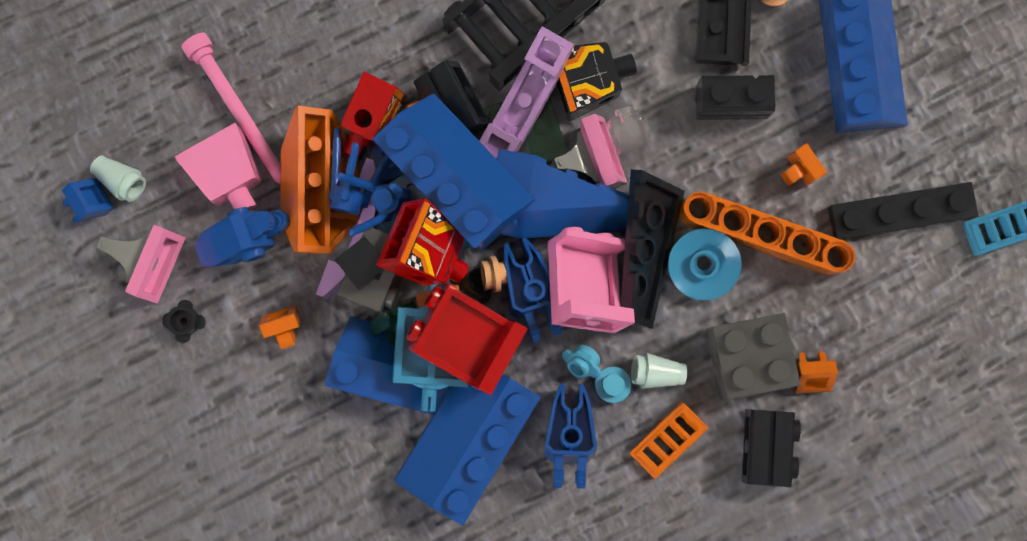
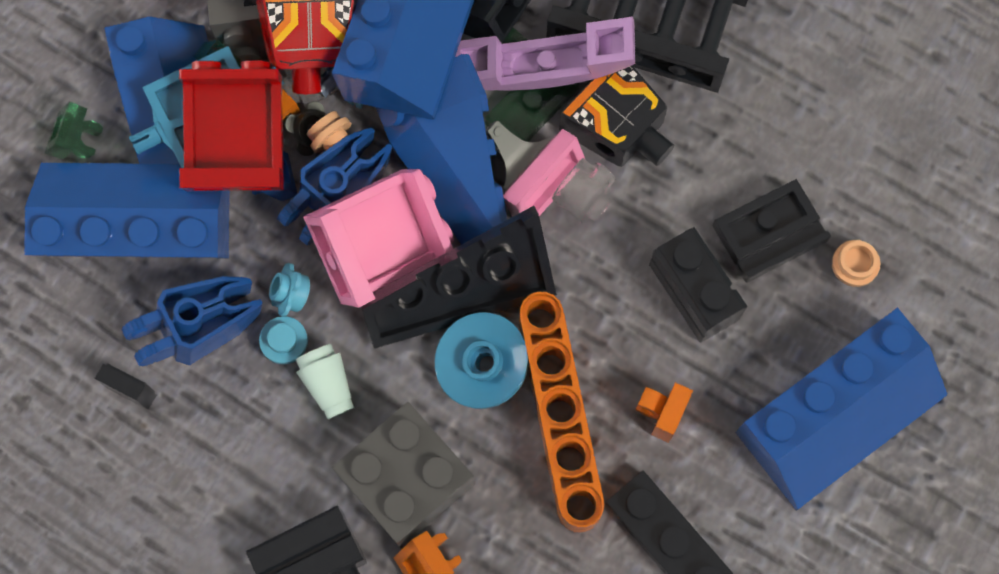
camera: 60 degrees right, 10 degrees down
orange slope [629,402,708,479] -> none
none -> clear green tile [44,101,103,160]
none -> black tile [94,363,157,410]

